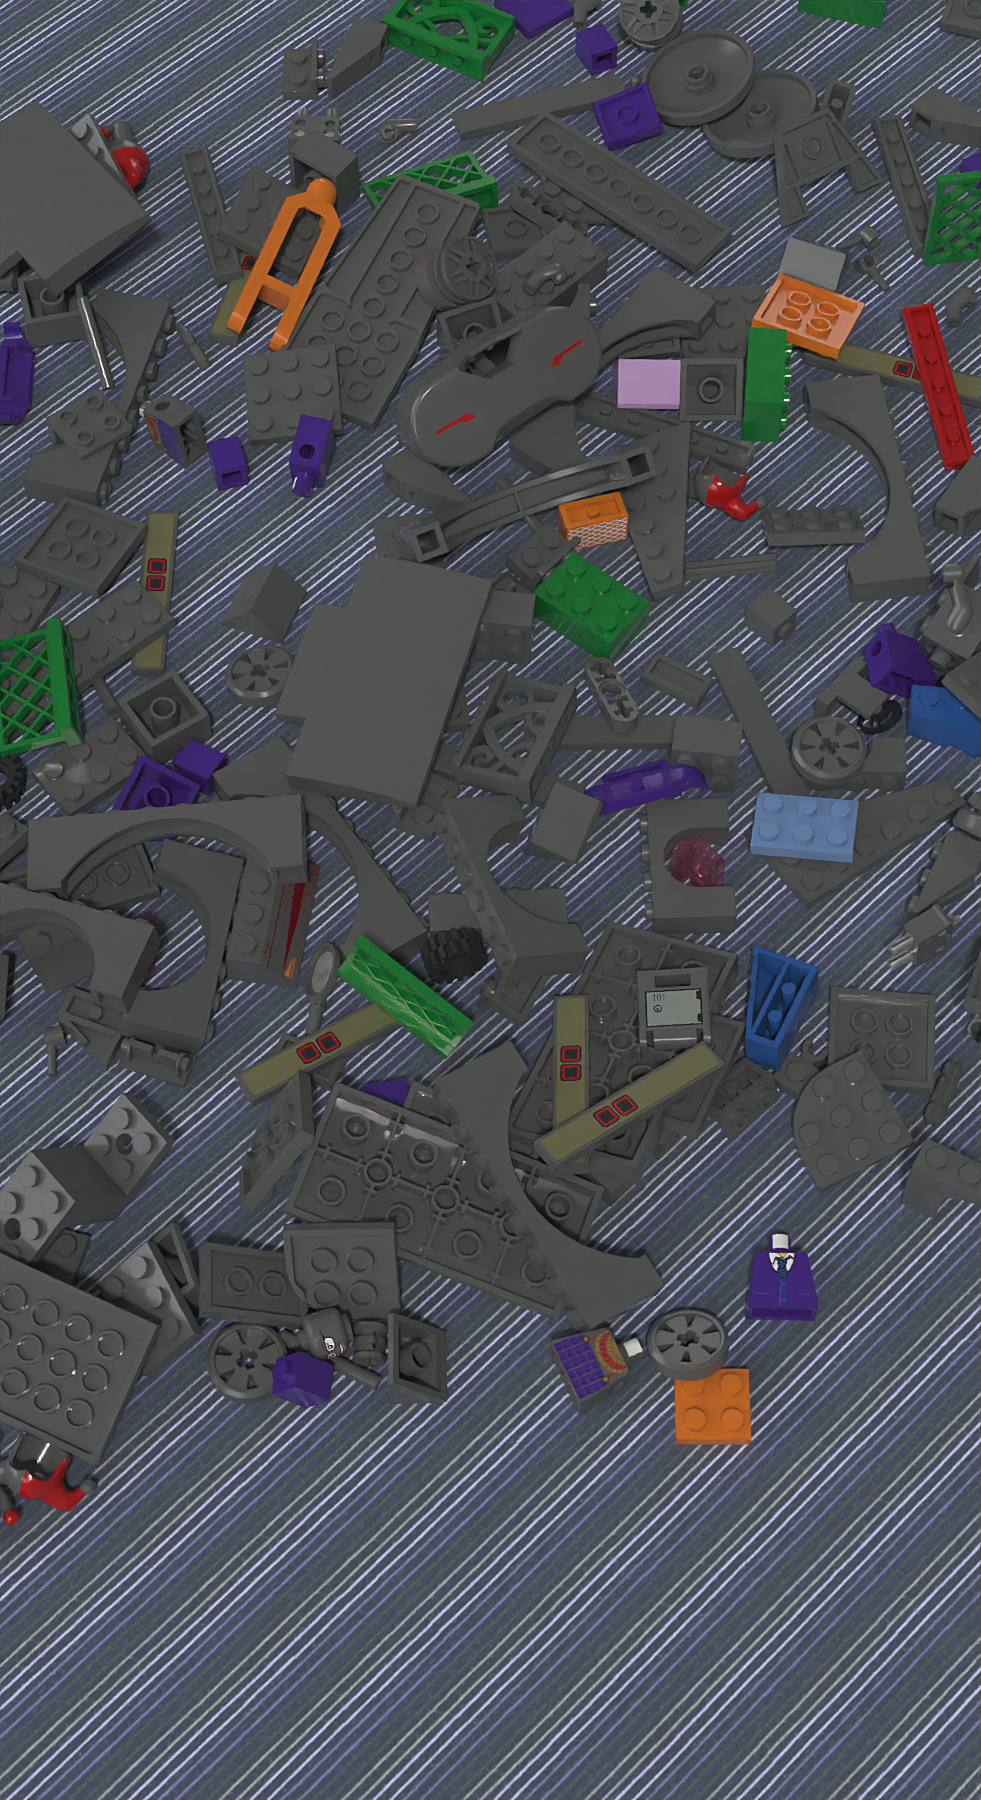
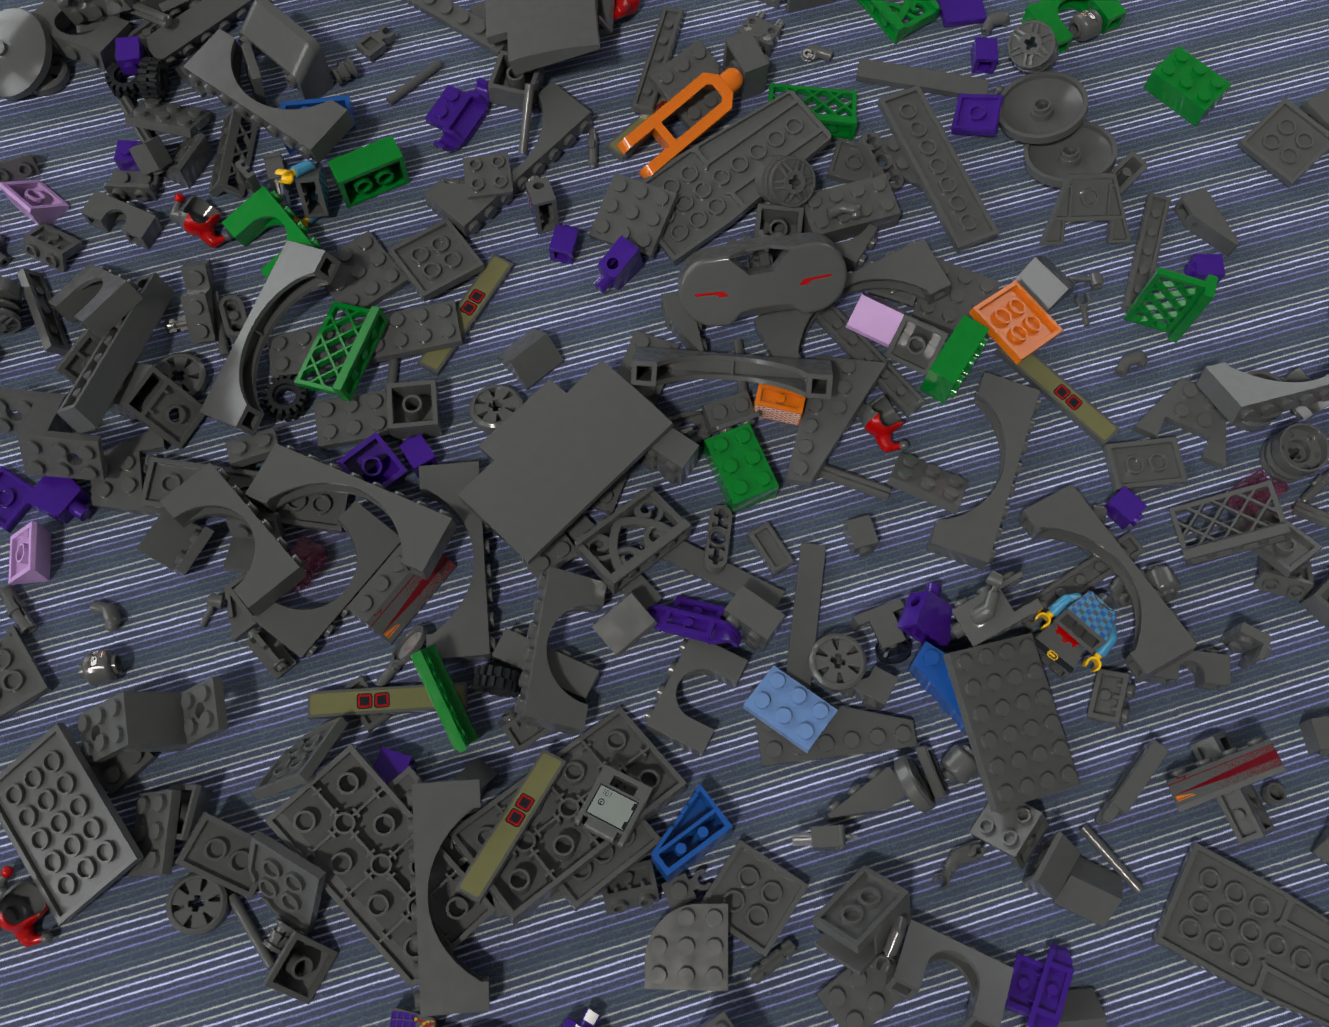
camera: 25 degrees right, 10 degrees up
dark purple brick [271,1352,334,1408] -> none
dark grey head [296,1308,354,1361] -> none
tile [533,1041,726,1173] -> none
clear pink bracket [671,834,725,887] -> none
red tile [902,302,975,471] -> none

